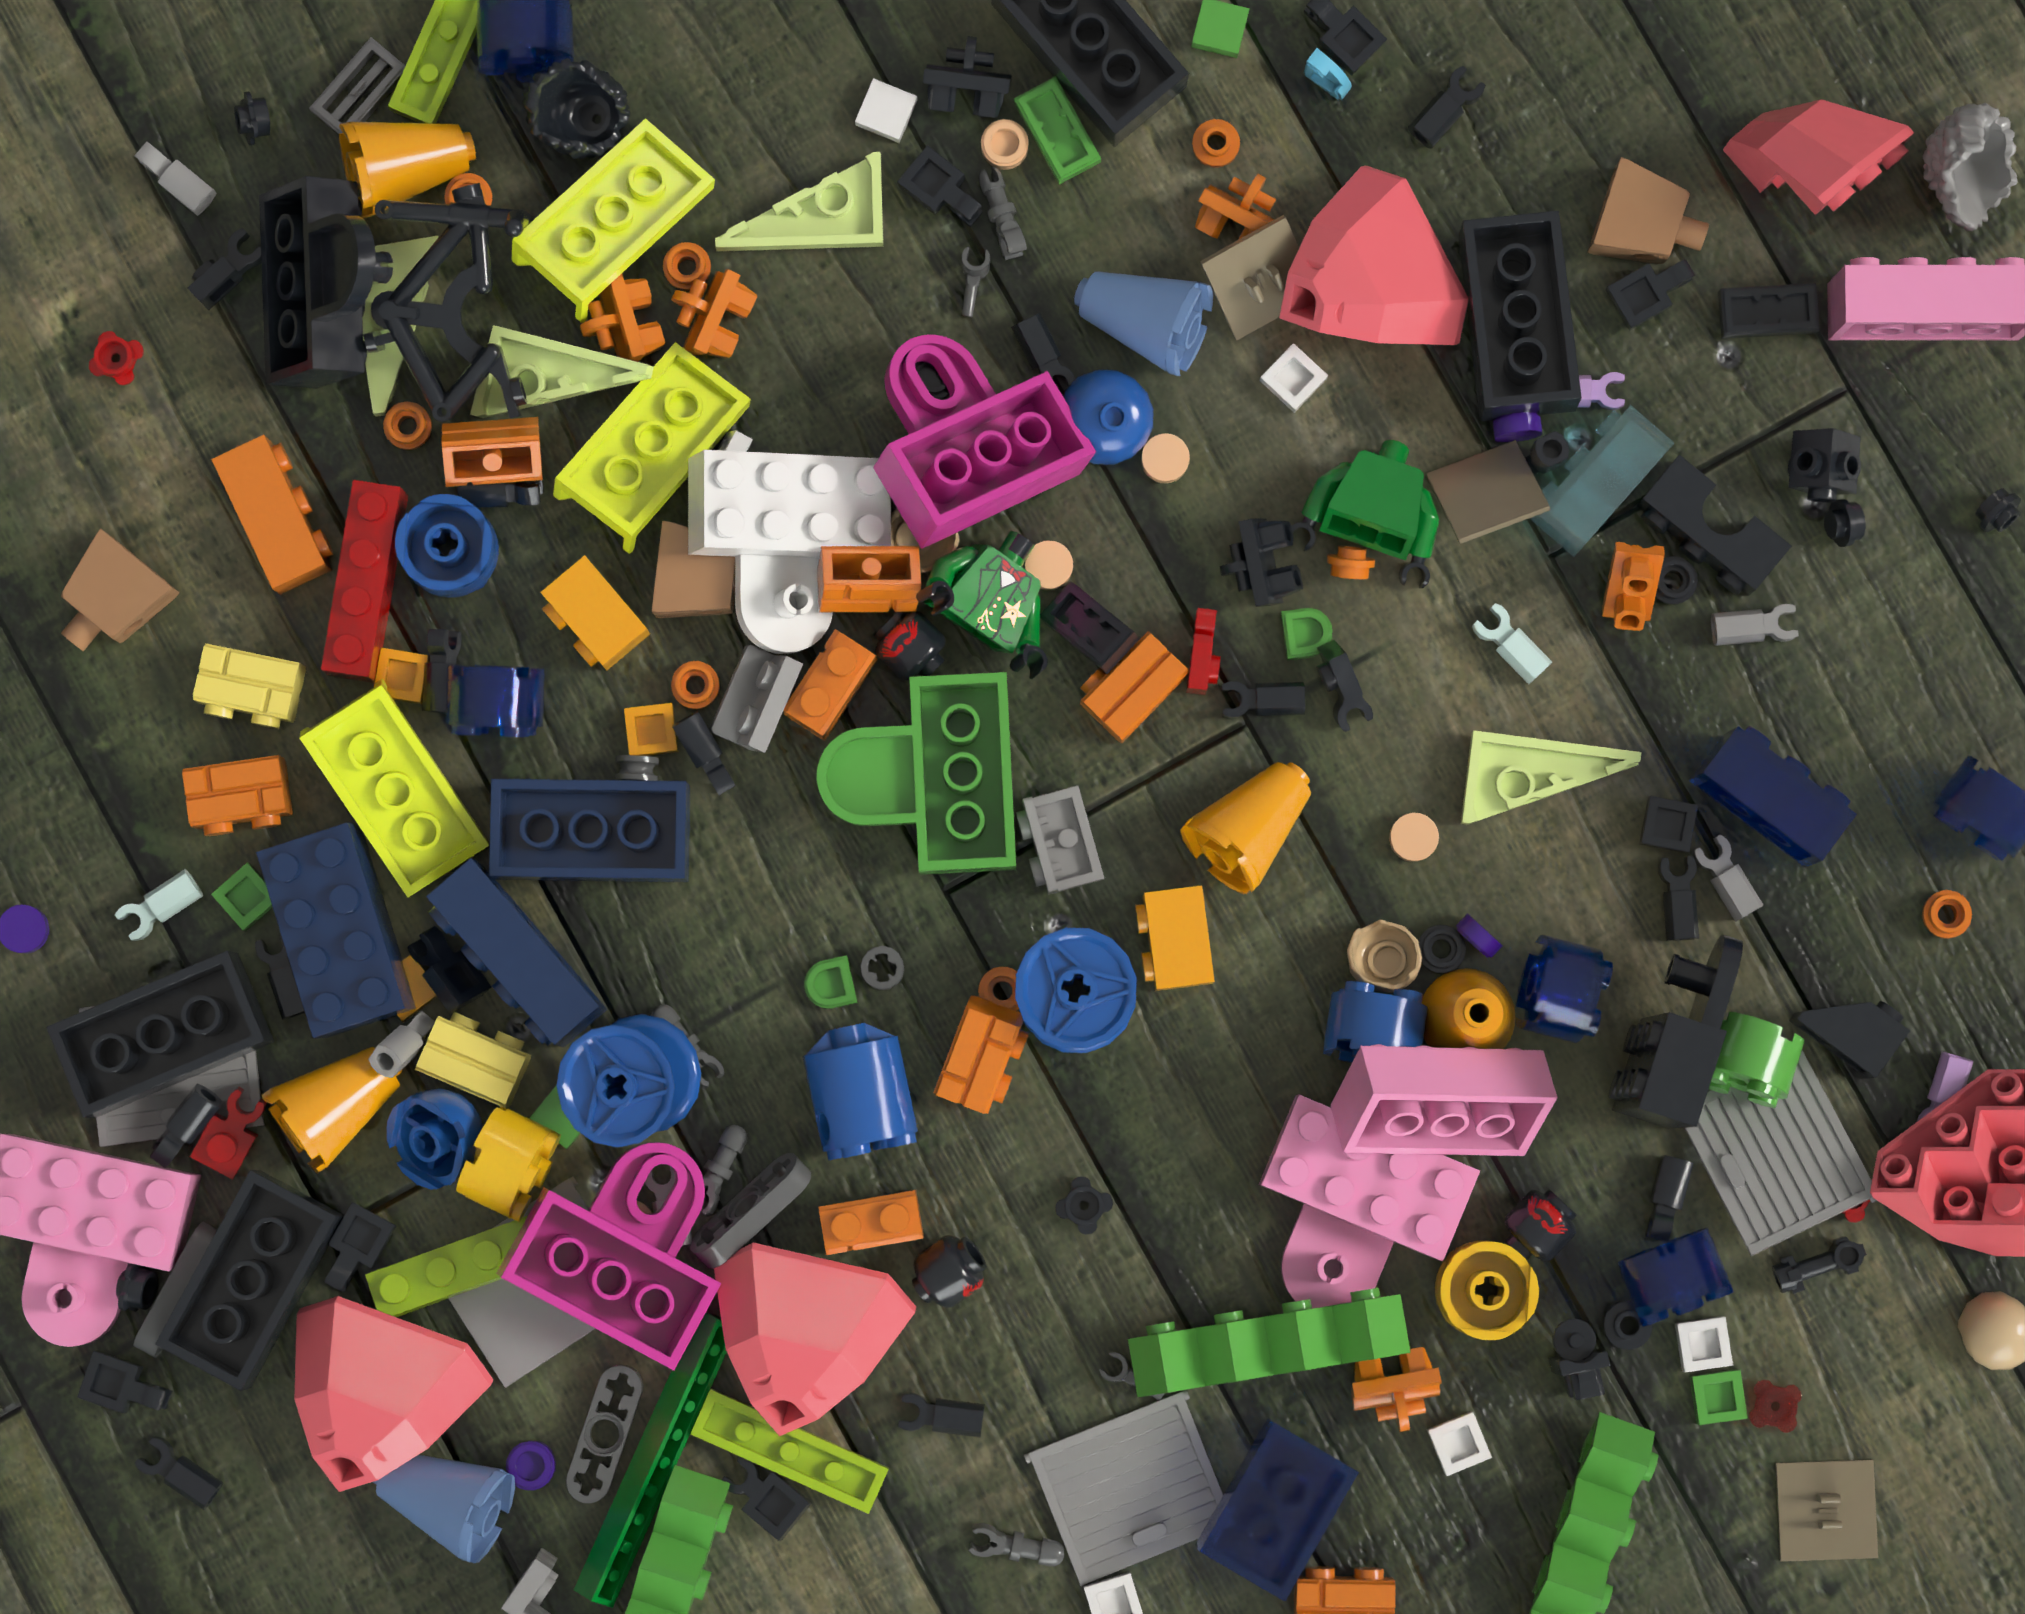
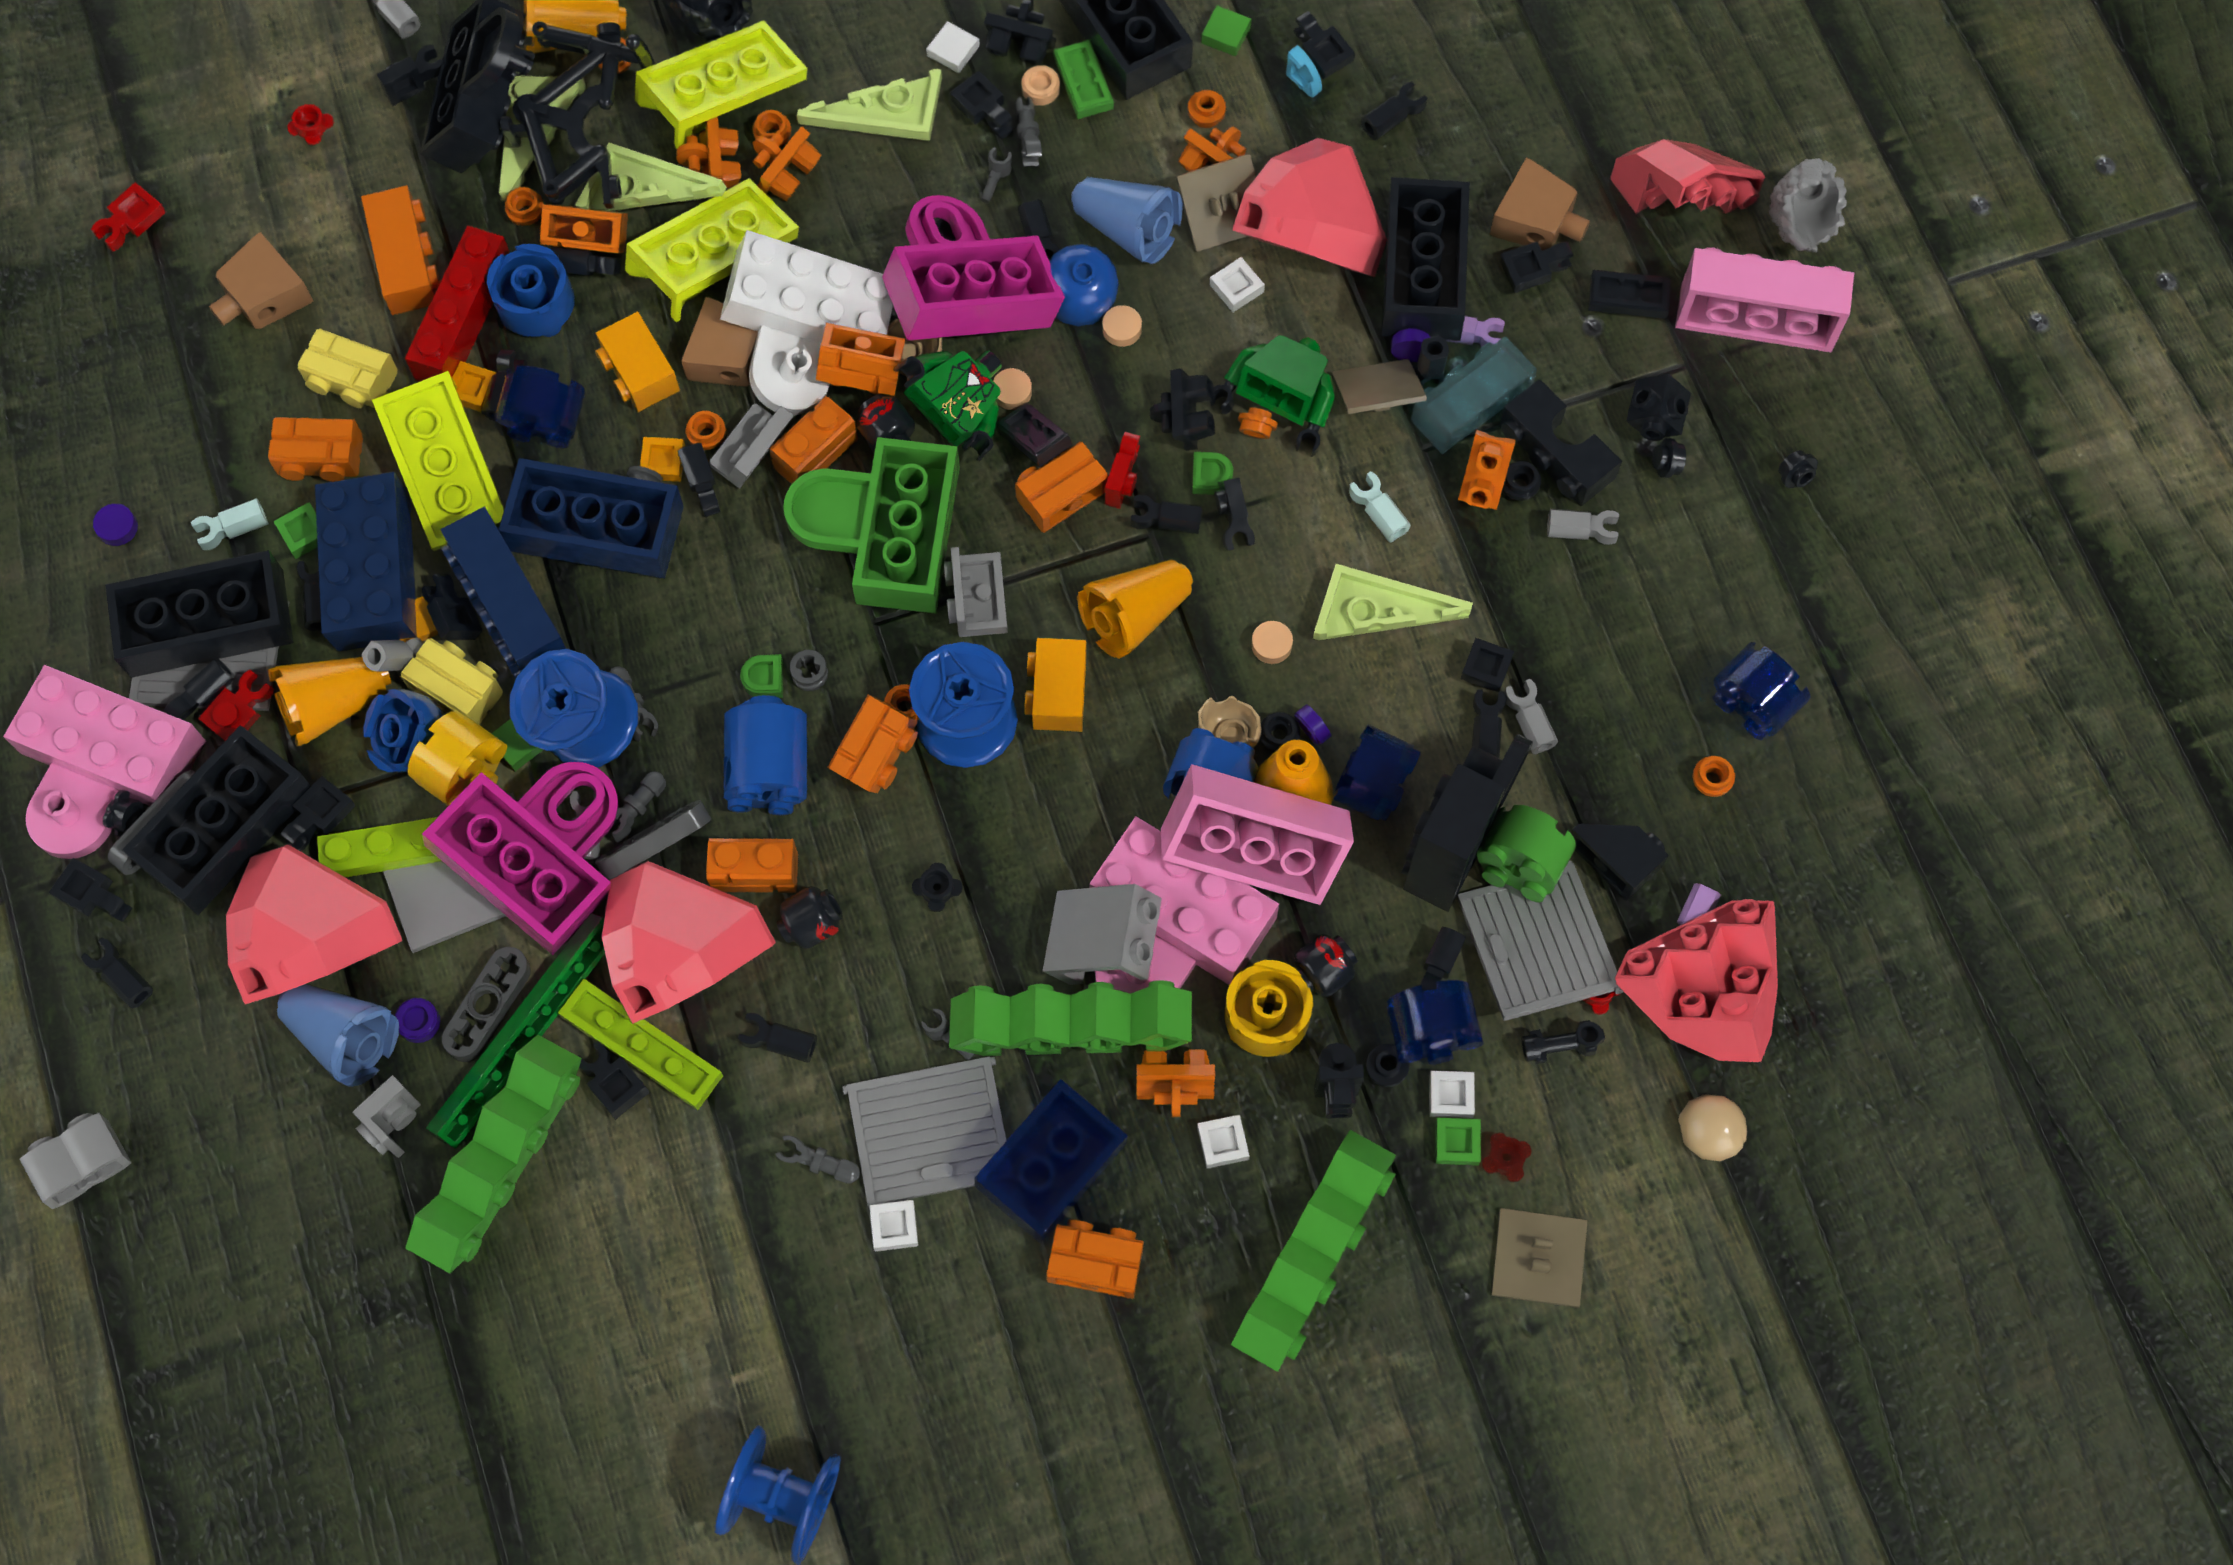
camera: 10 degrees right, 15 degrees down
clear blue brick [1689,726,1857,867] -> none
none -> light grey panel [1042,884,1162,985]

